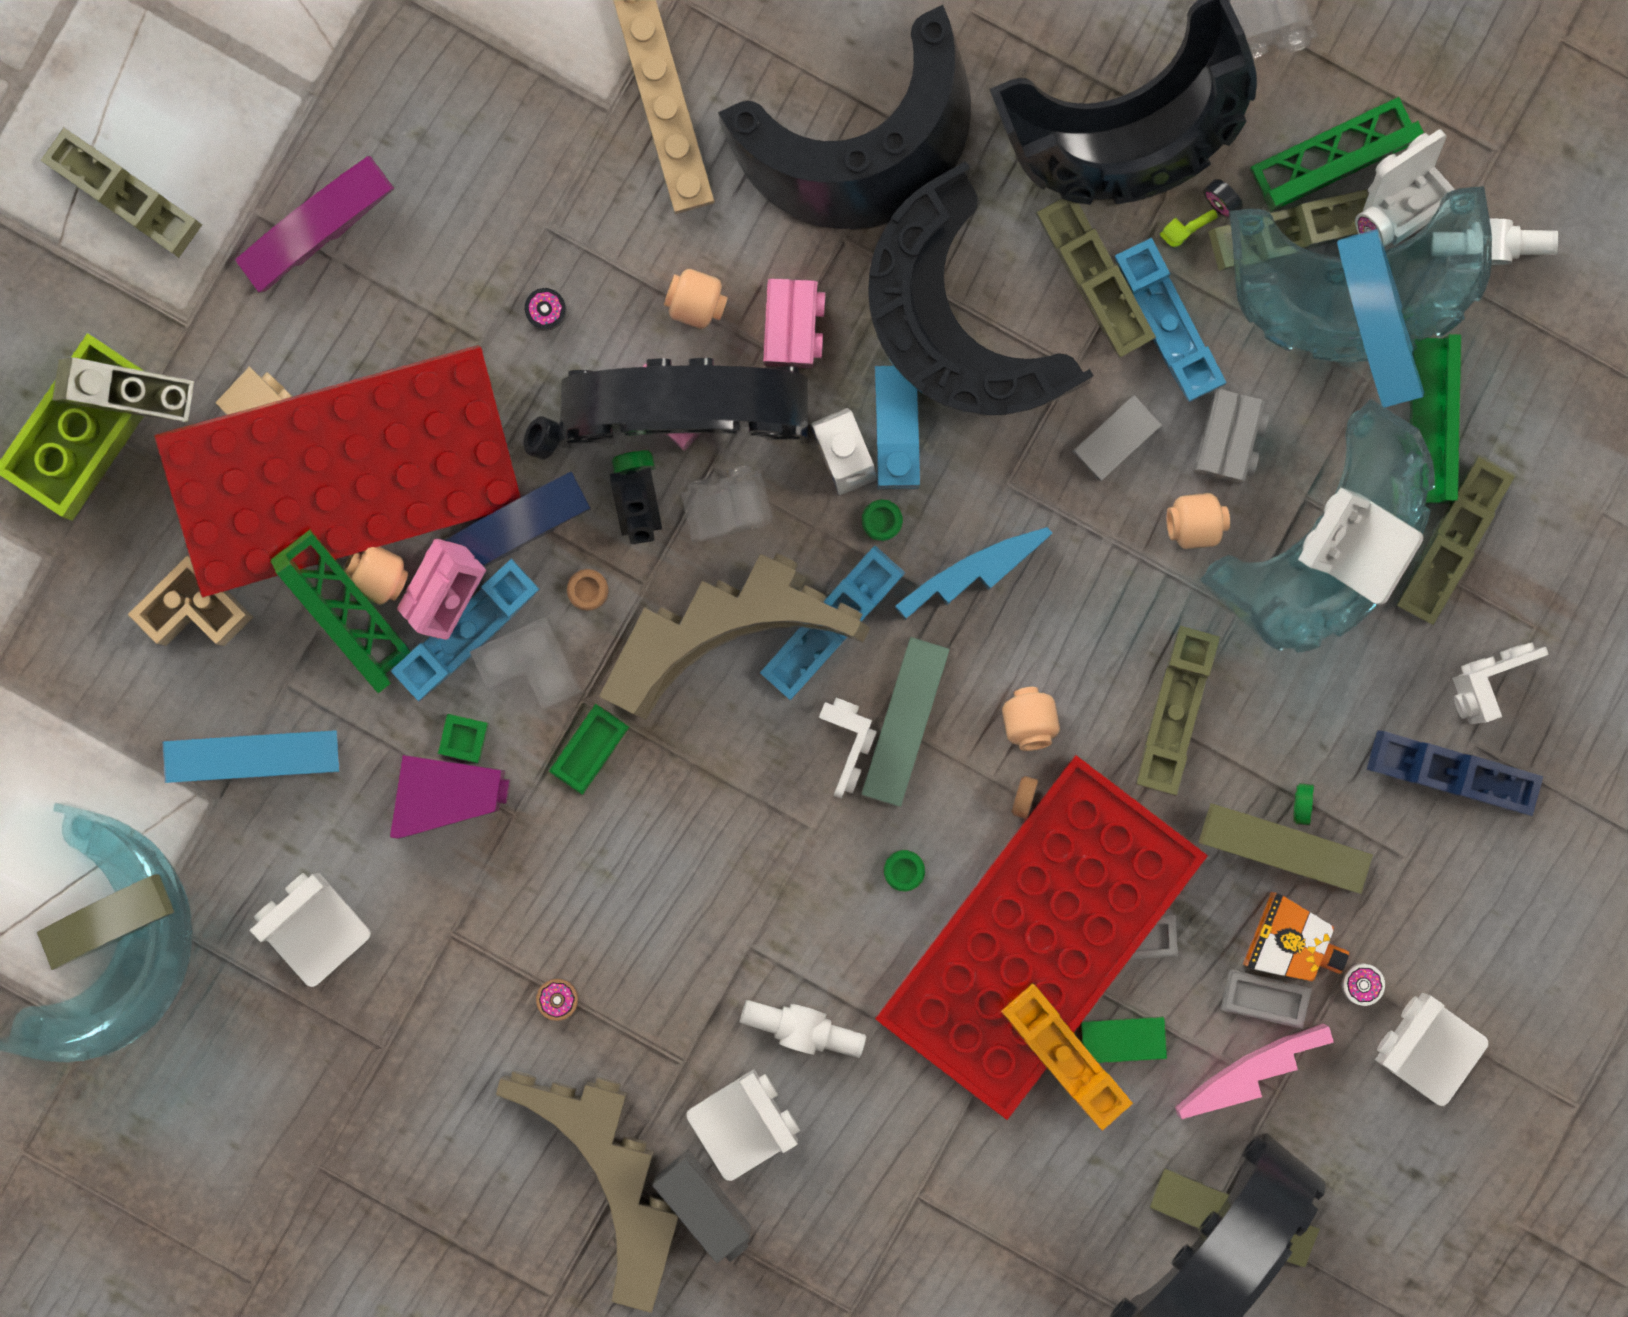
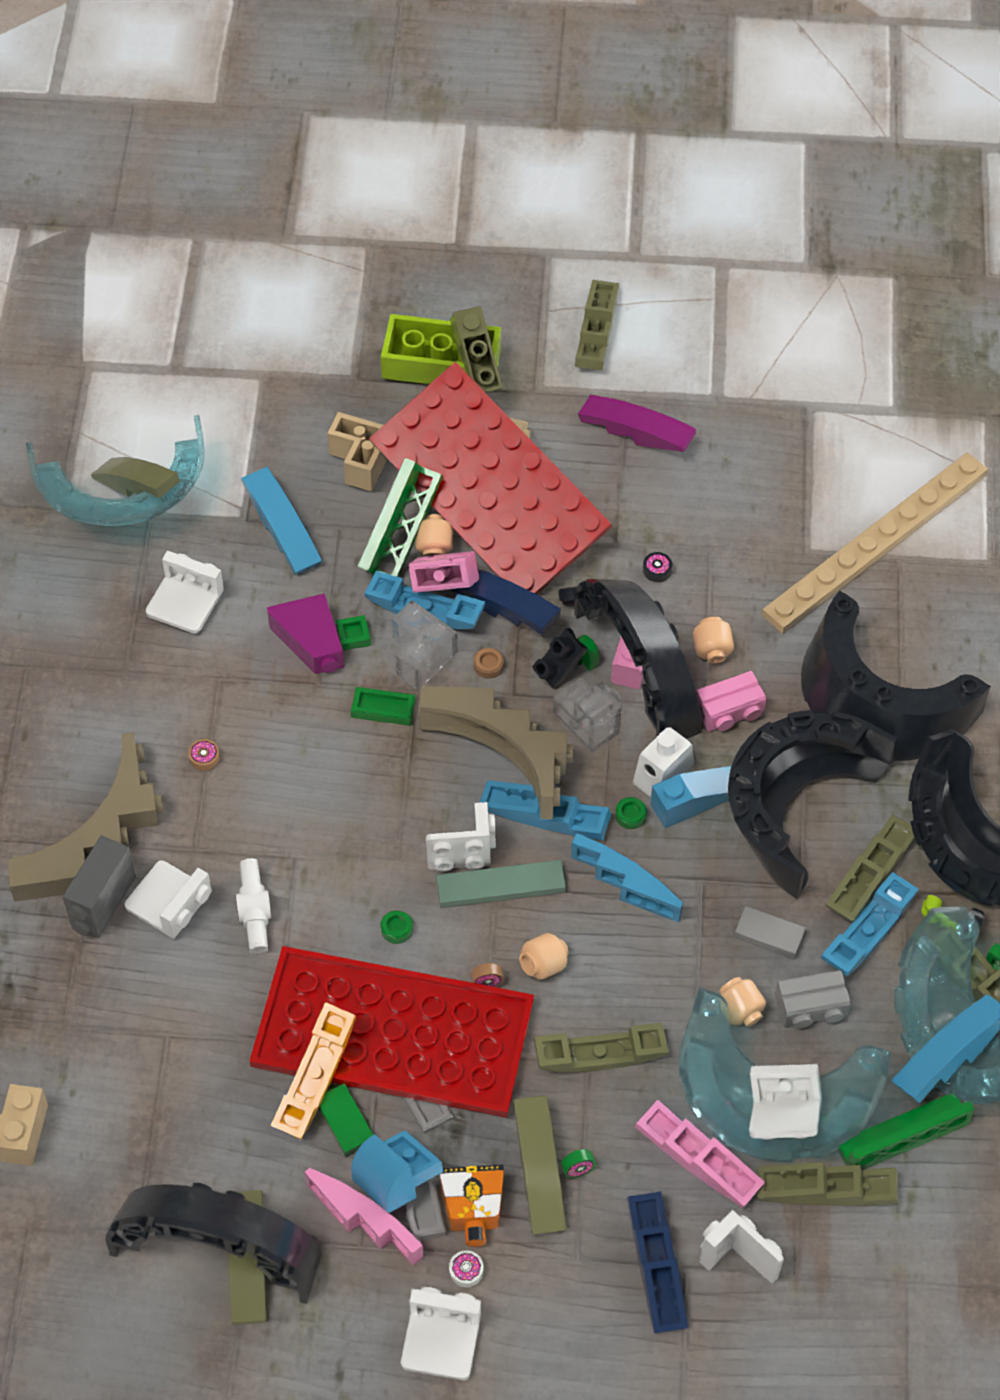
camera: 60 degrees right, 30 degrees down
none -> dark azure brick [351,1130,443,1213]
none -> bright pink slope [634,1100,765,1208]

